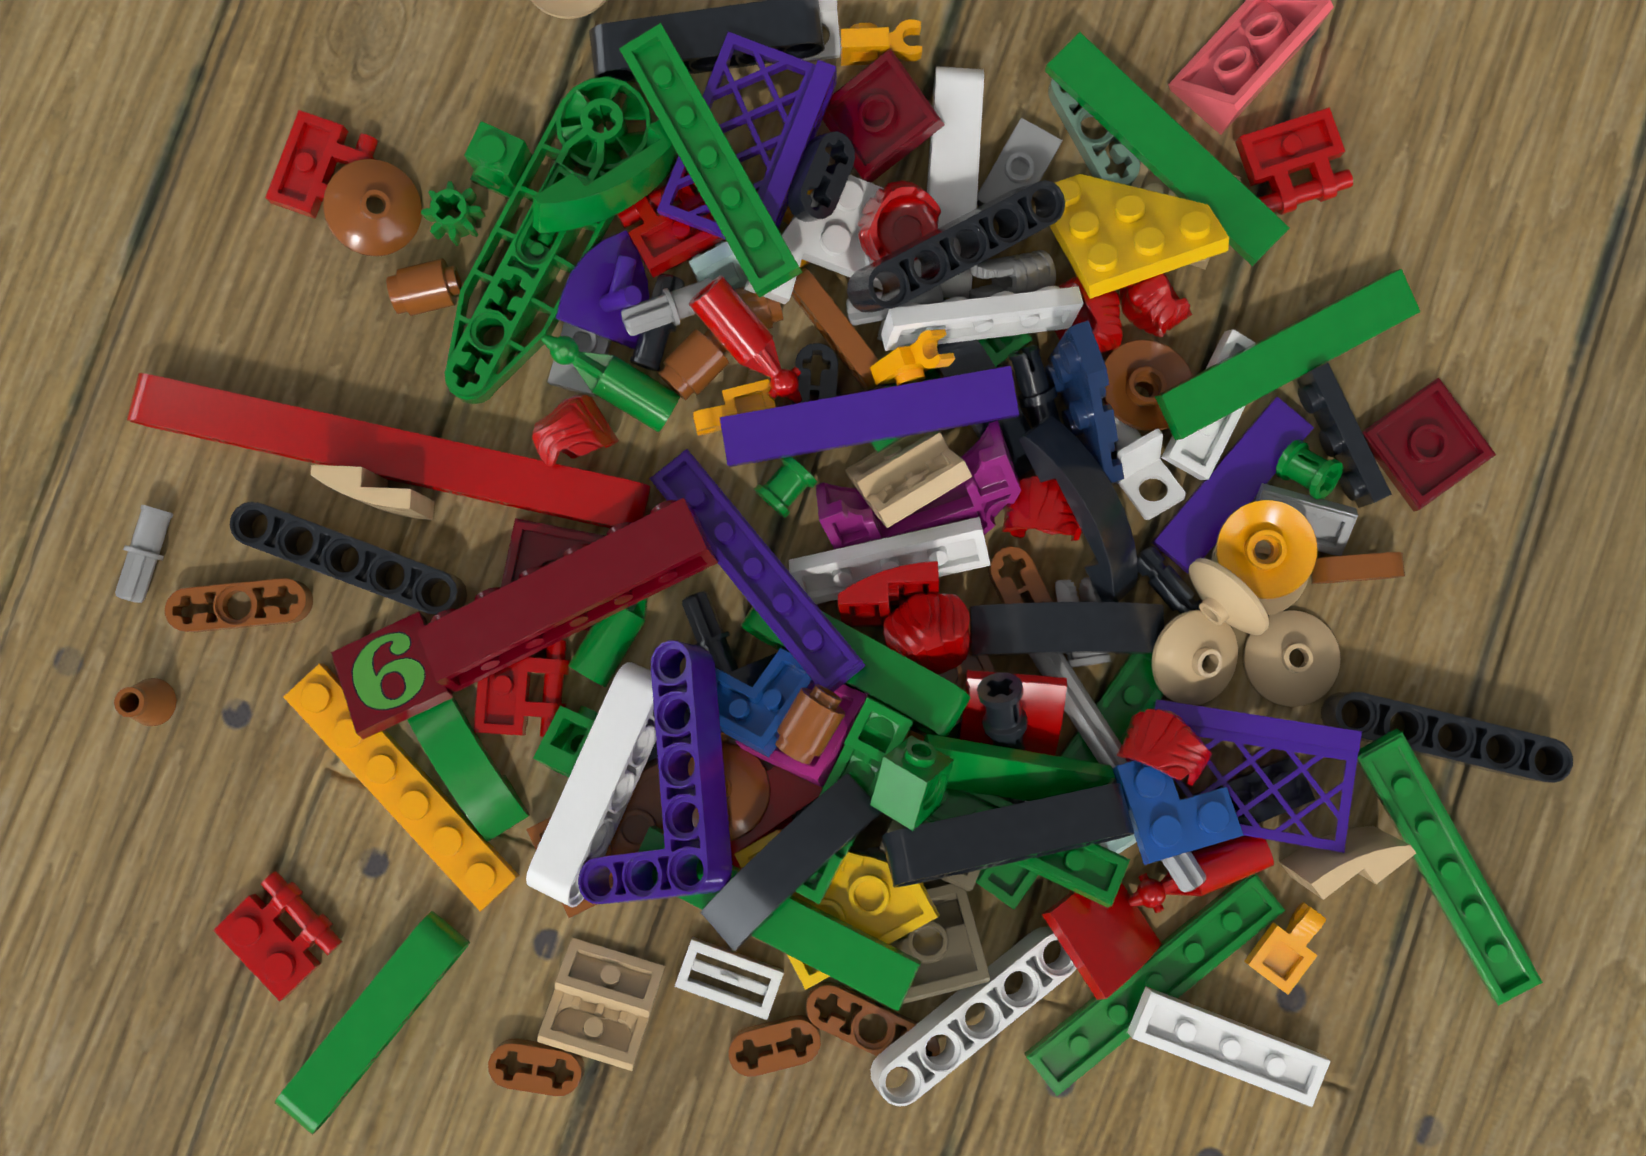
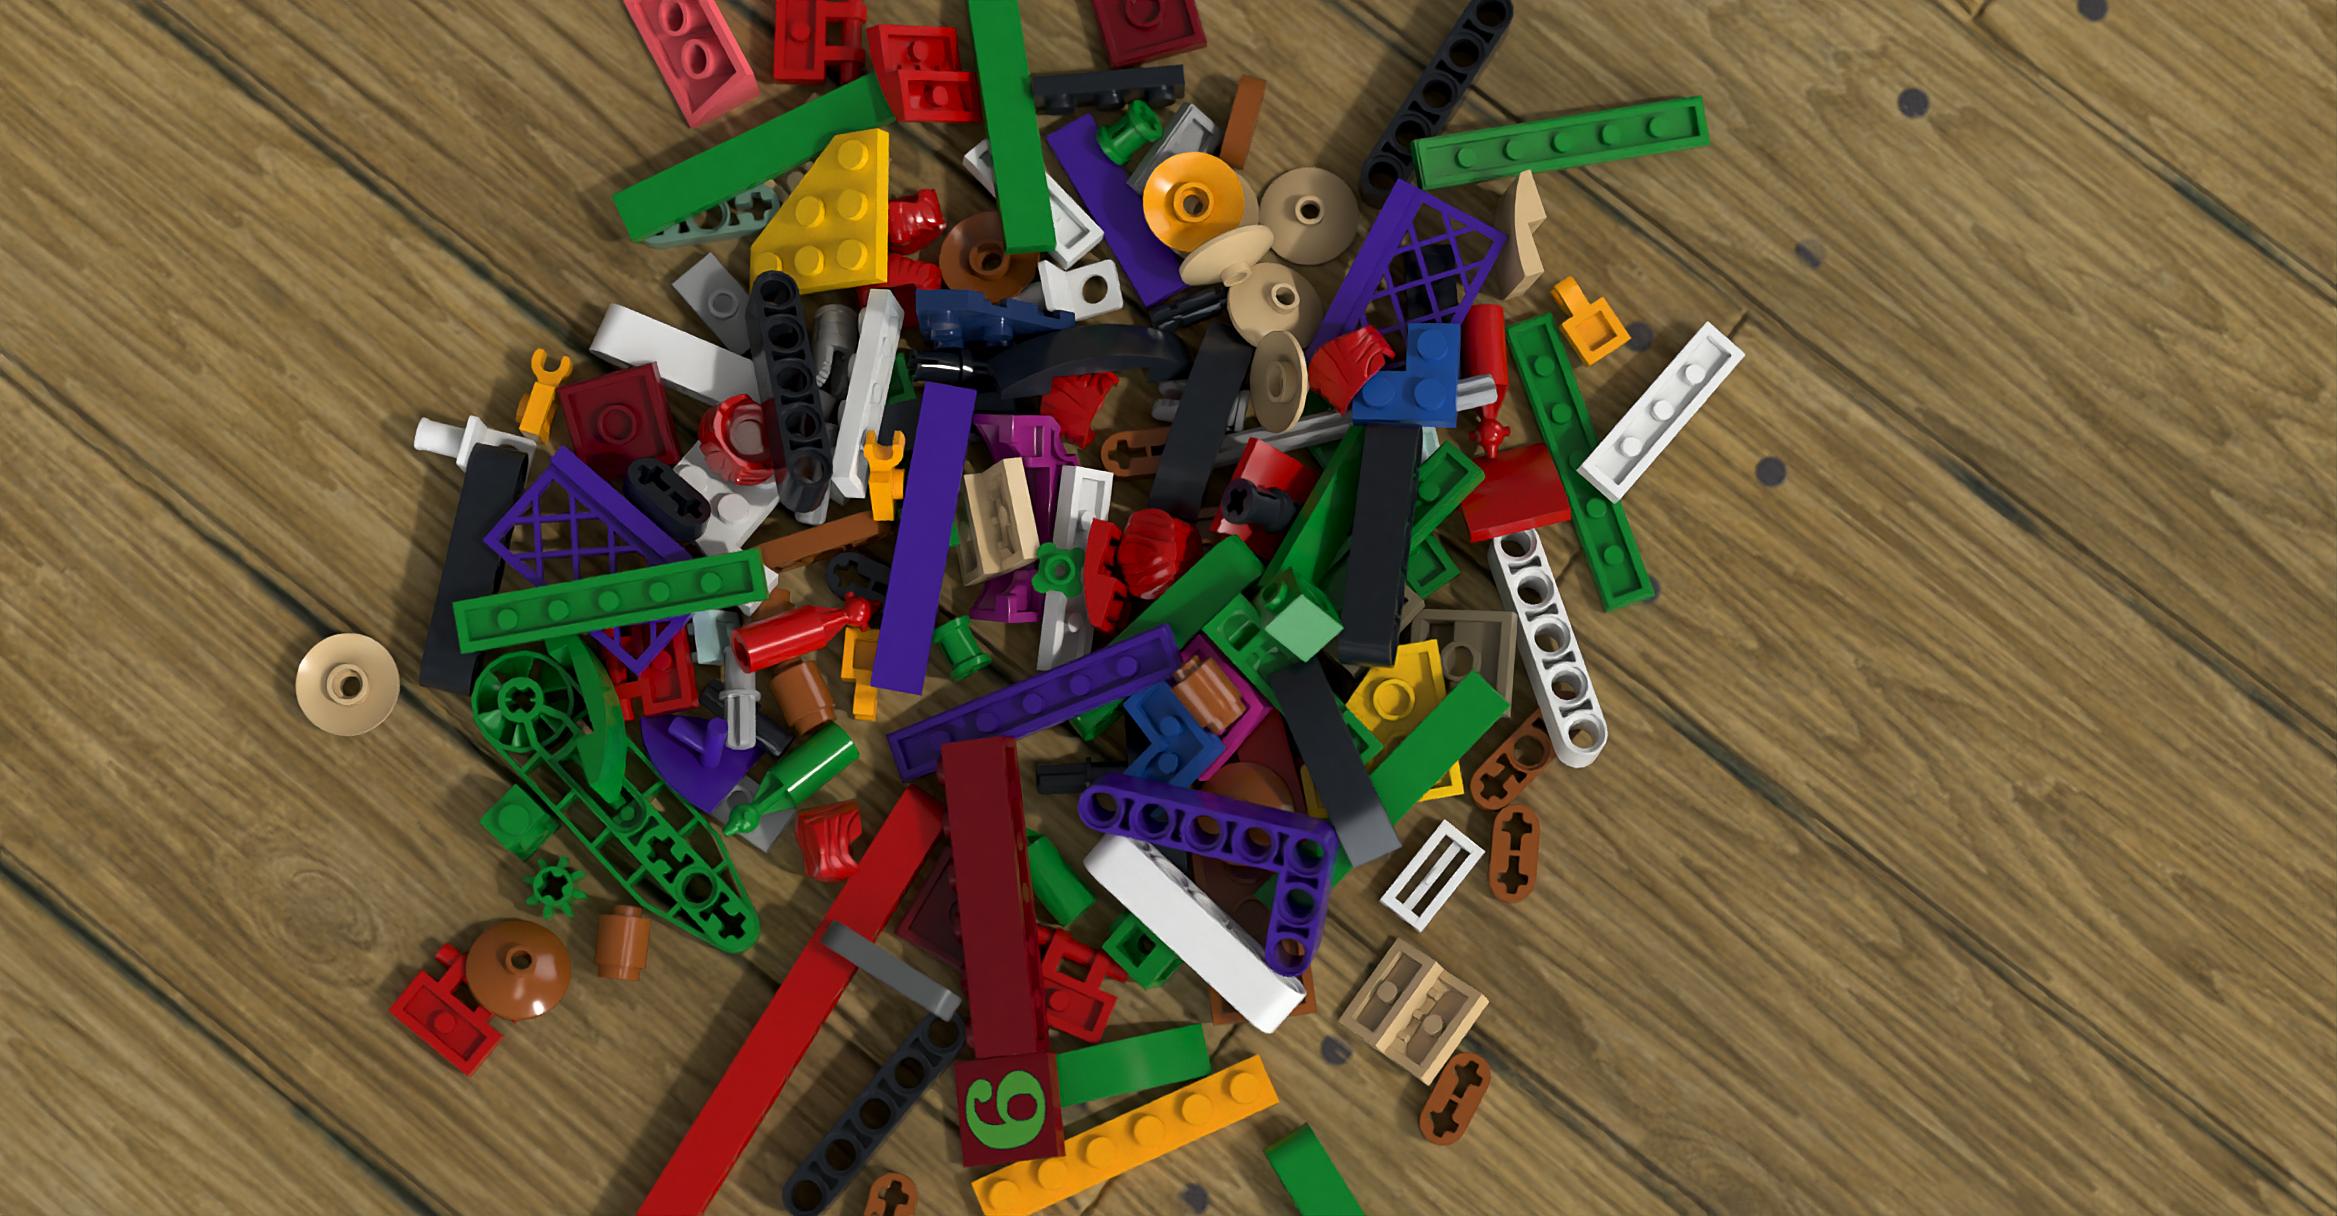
camera: 70 degrees left, 5 degrees down
tan slope [311,465,434,520] -> none
none -> dark grey beam [819,919,962,1022]
none -> red slope [866,24,982,124]
none -> green plate [1032,542,1085,598]
none -> tan dish [1250,330,1310,433]

